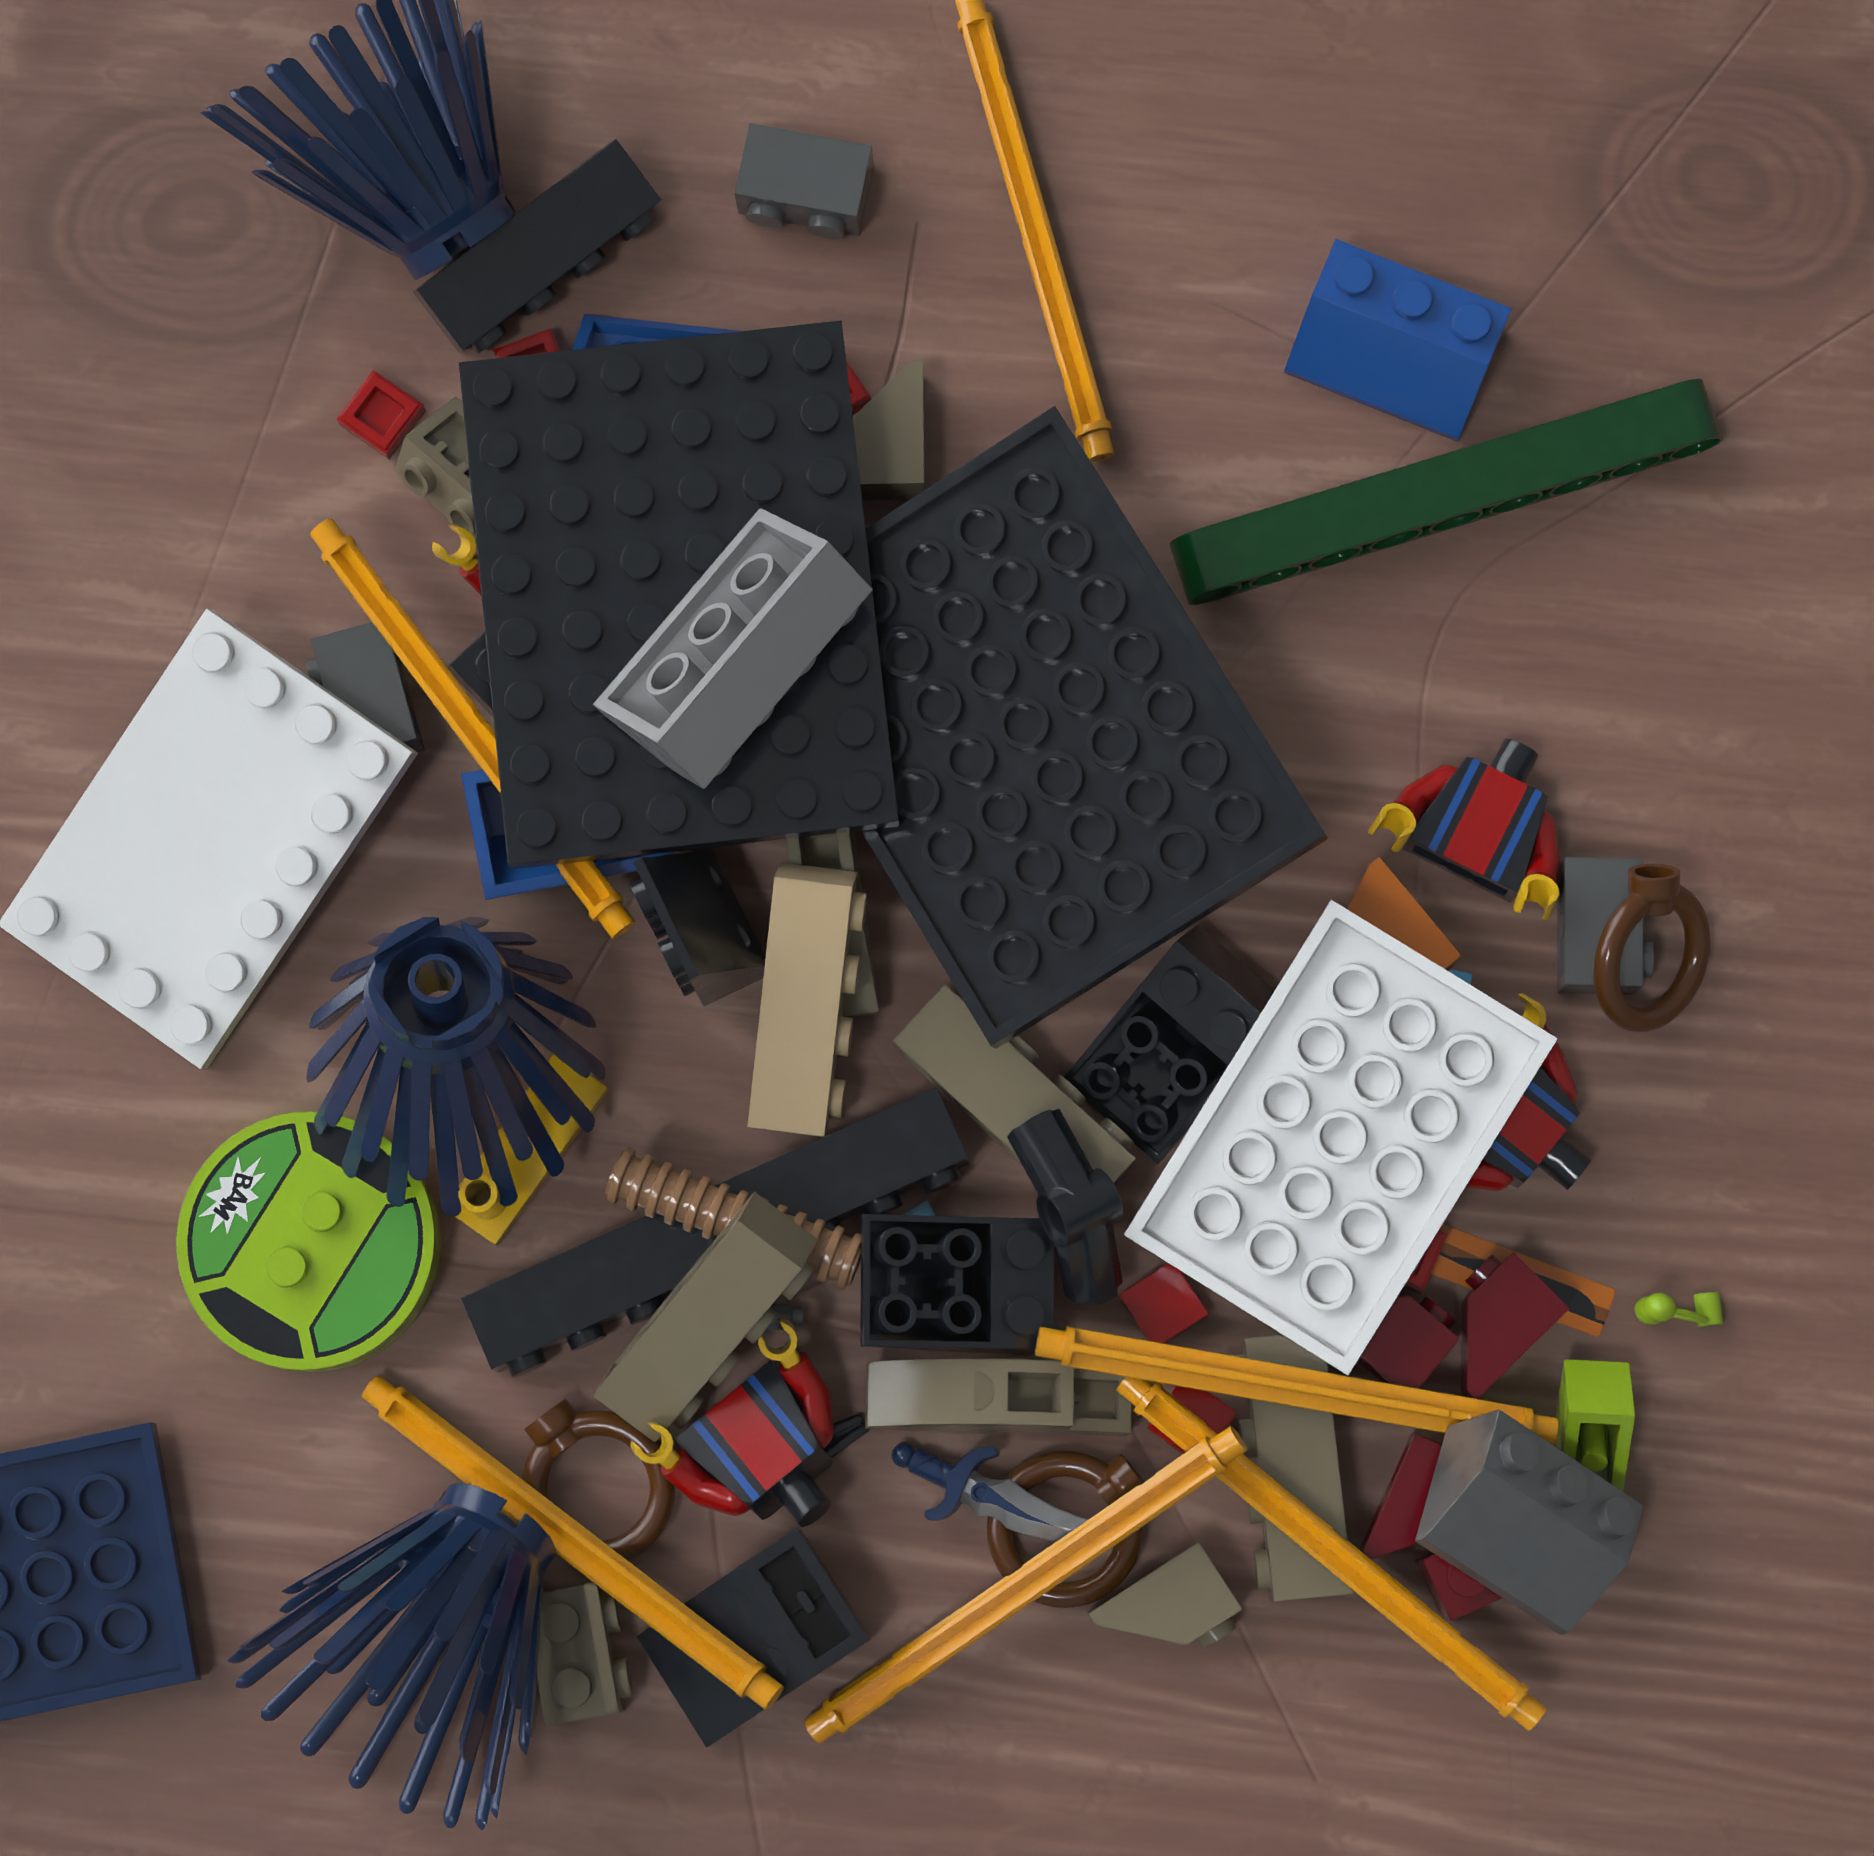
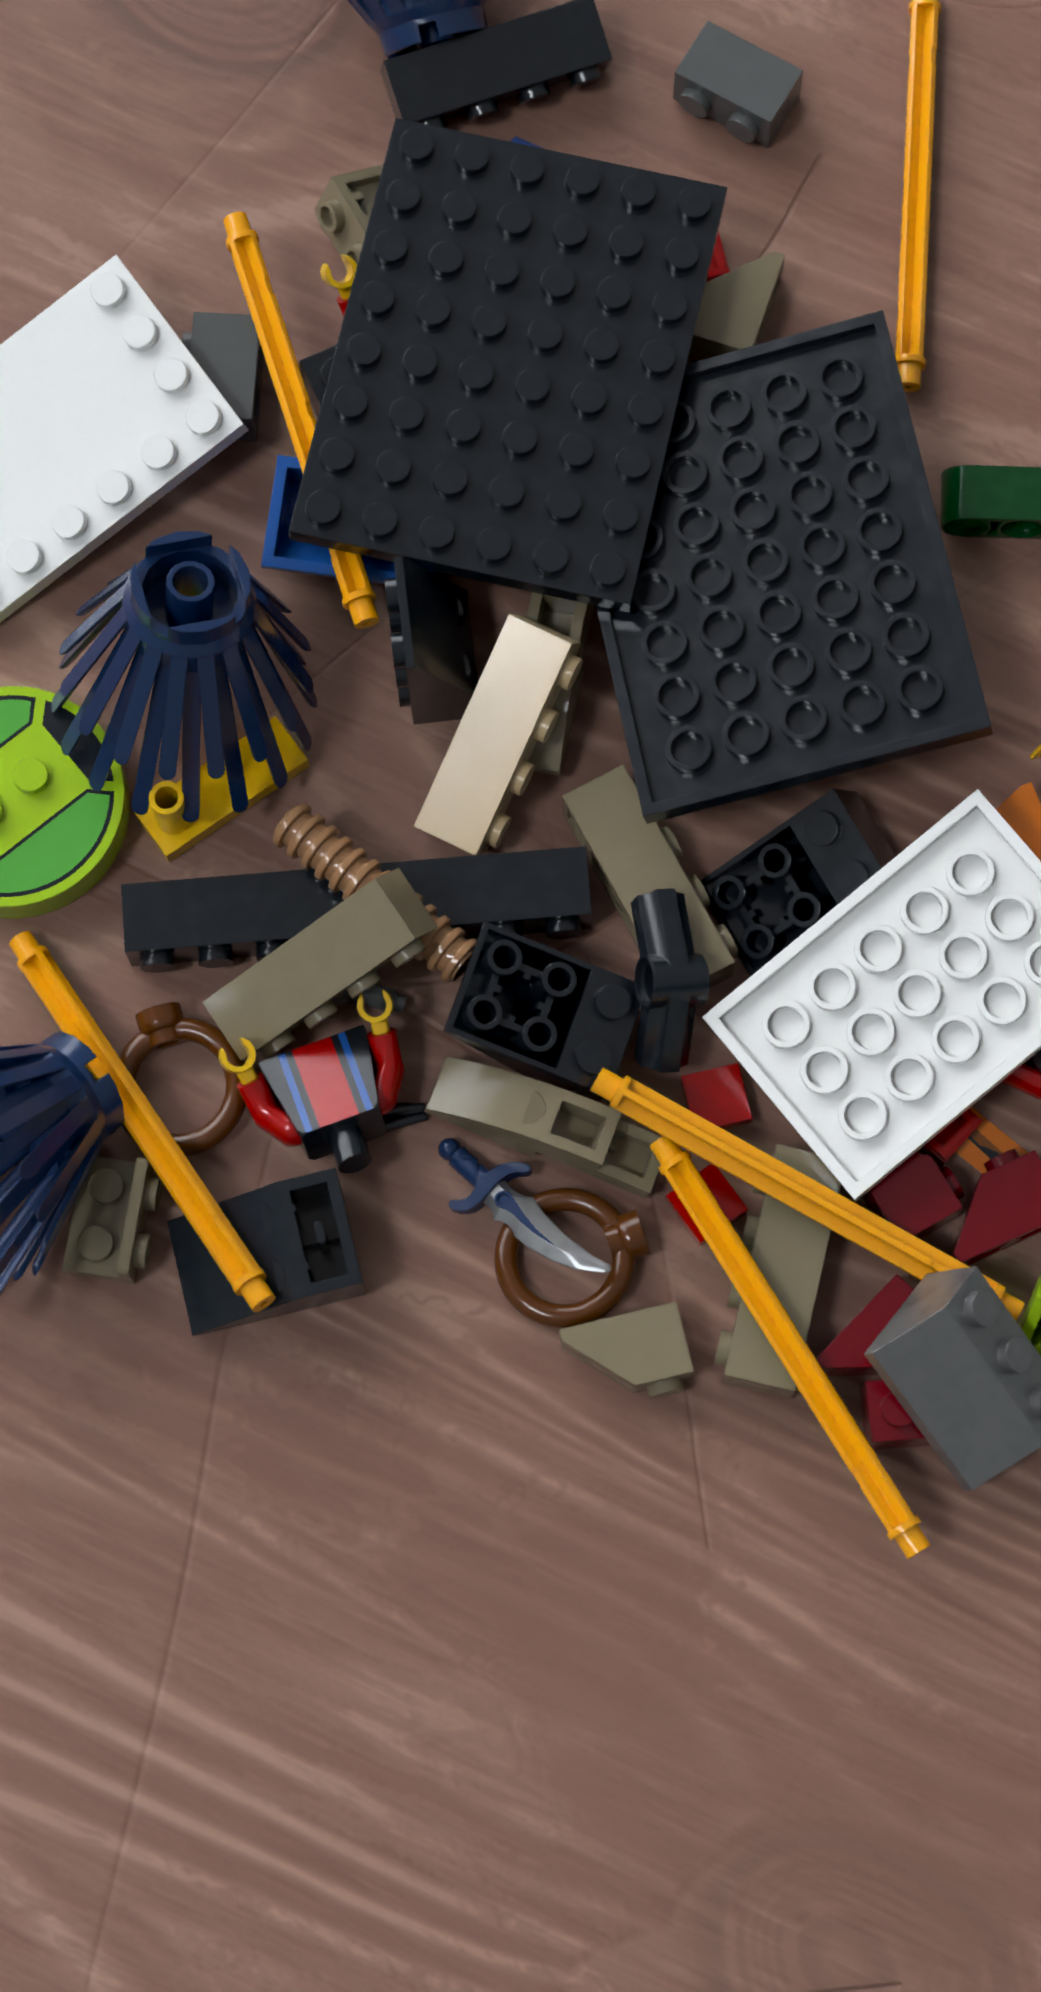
camera: 15 degrees right, 5 degrees down
red tile [336,370,426,459] -> none
light grey slope [593,508,873,789] -> none
light orange piece [804,1426,1247,1744] -> none

